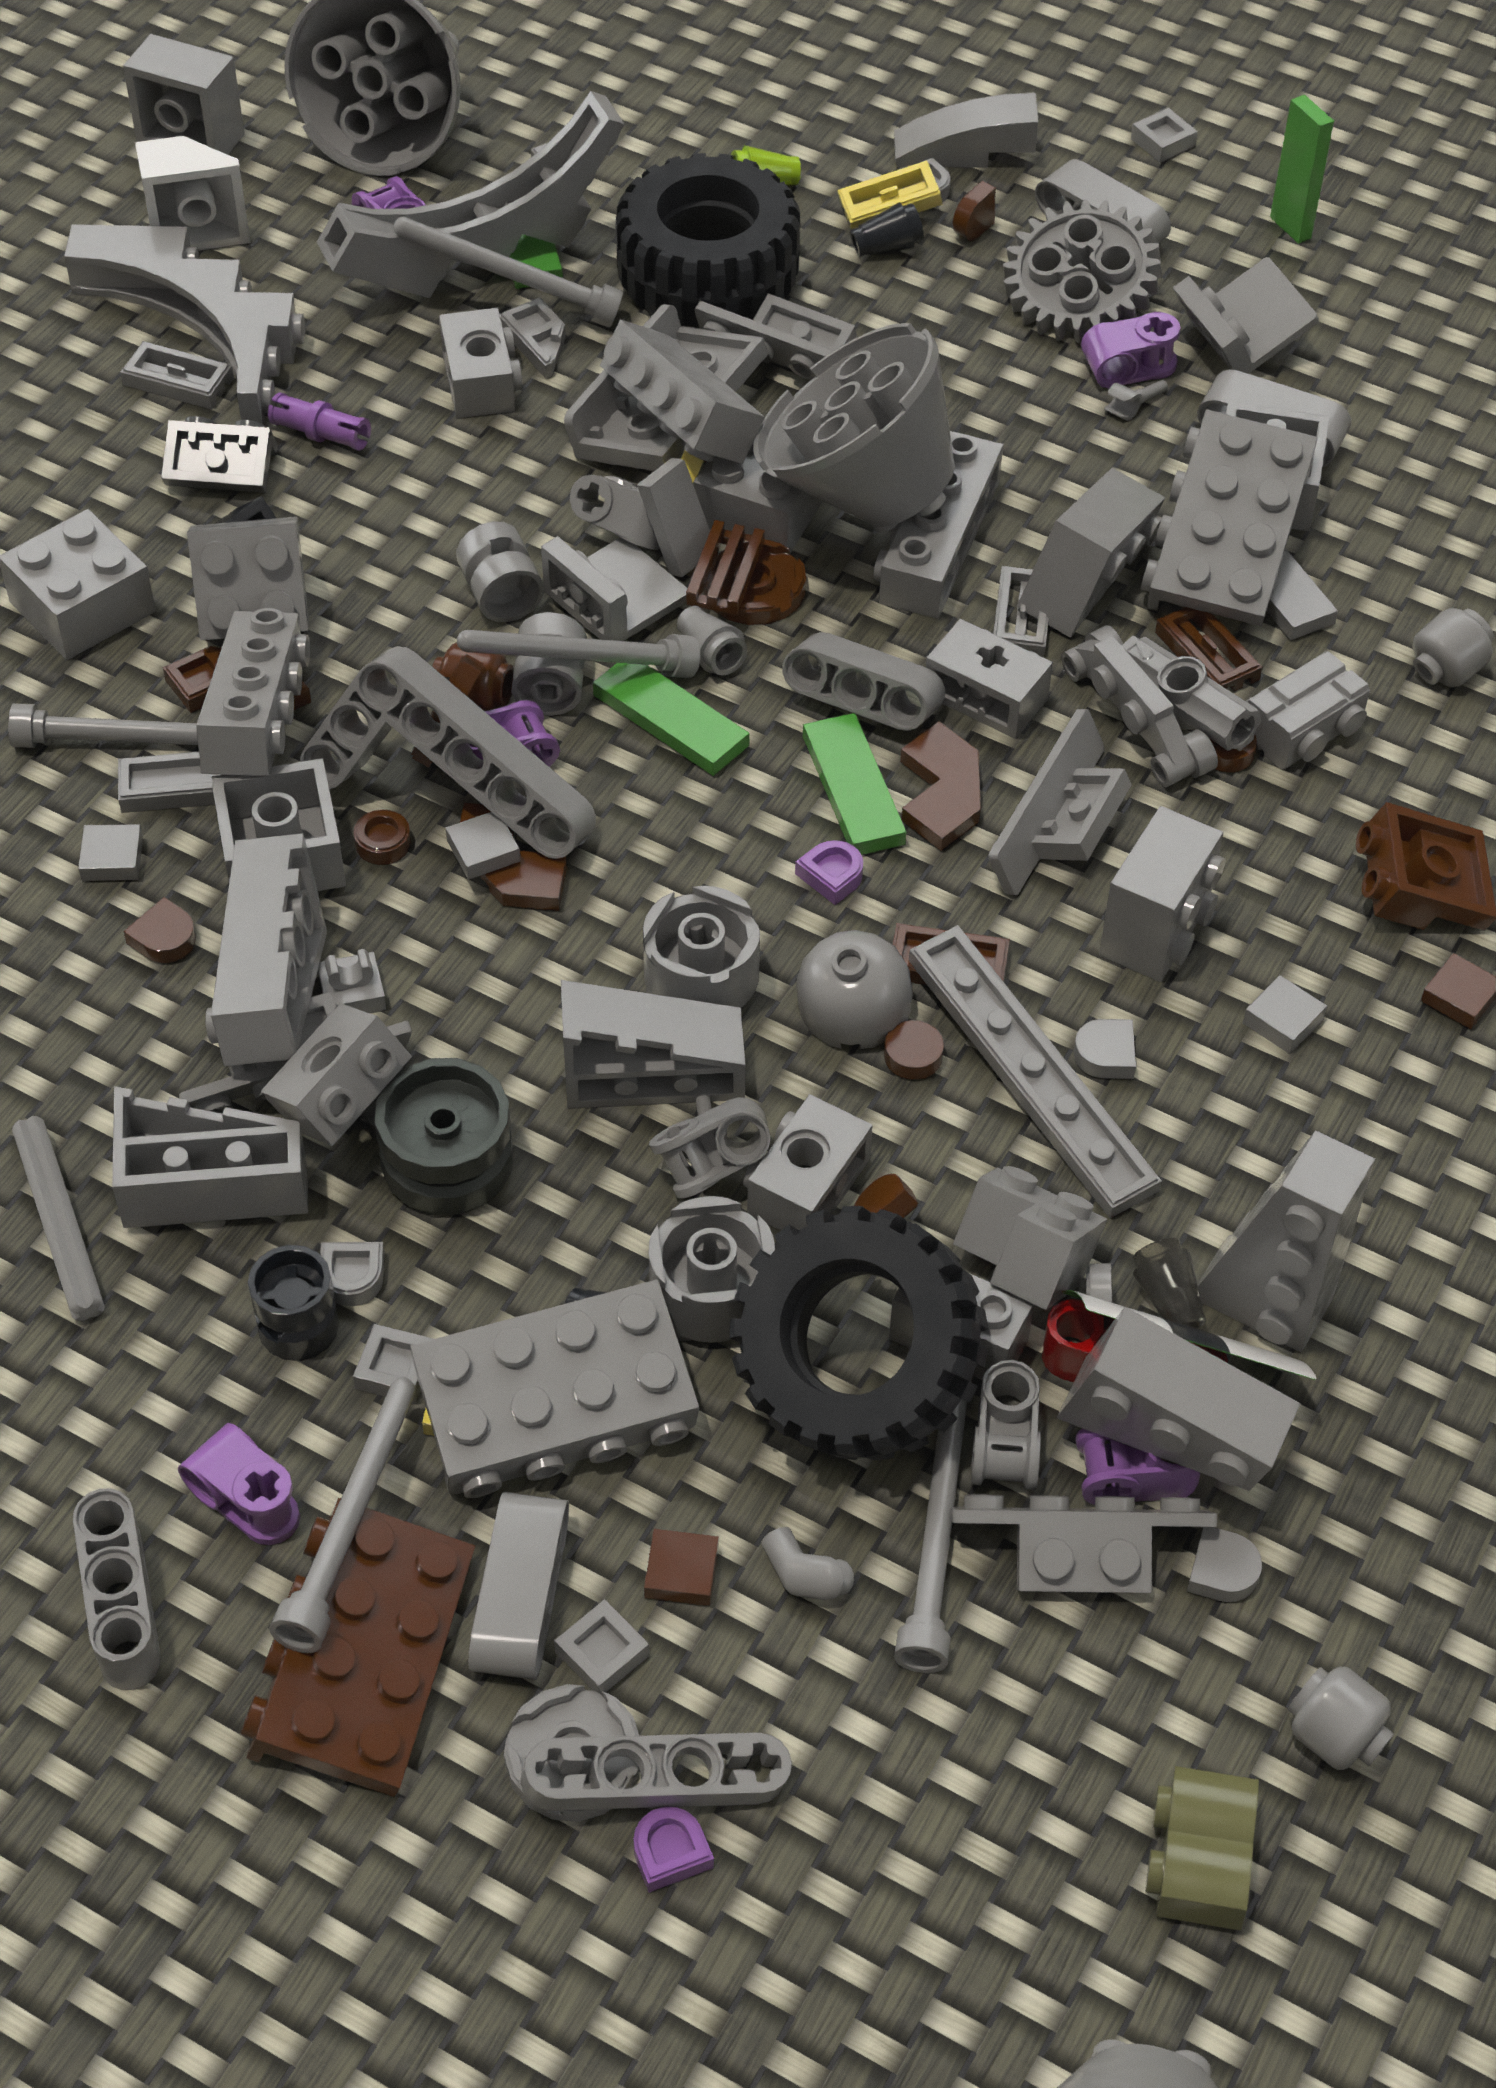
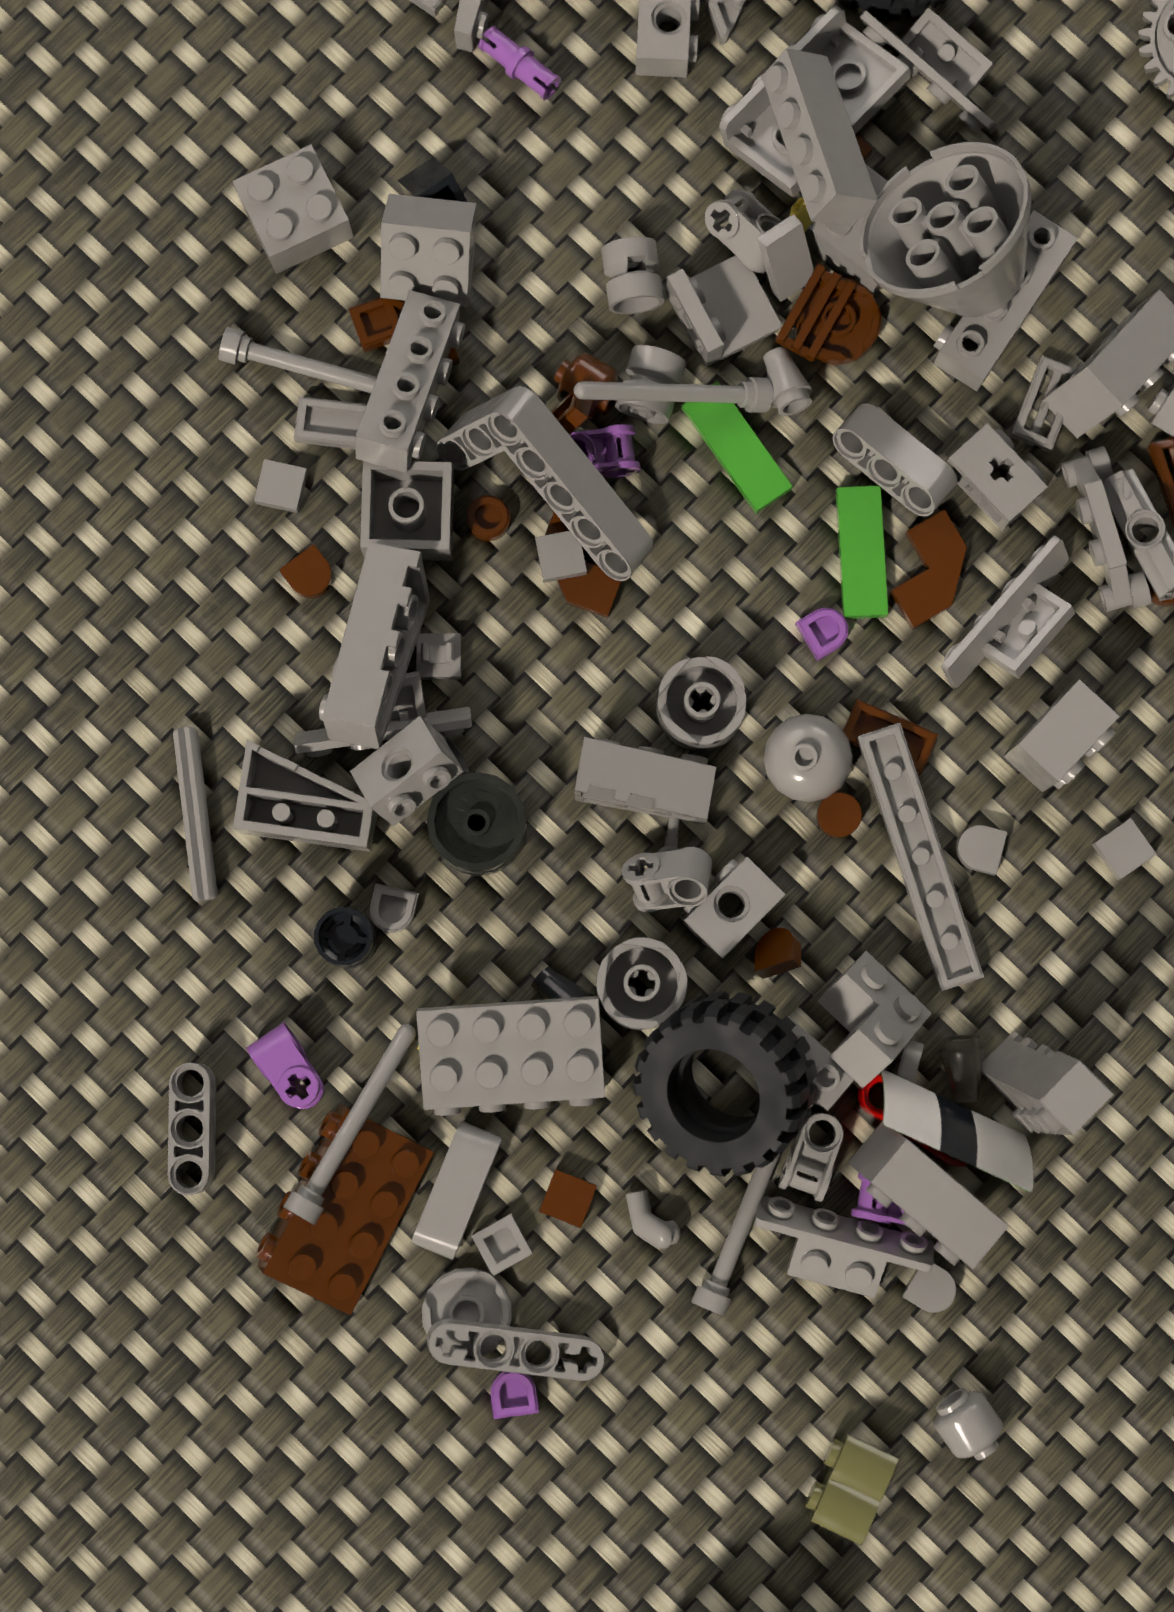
camera: 15 degrees right, 30 degrees up
bracket [161,416,278,493] -> none
light grey tile [353,1324,433,1404] -> none

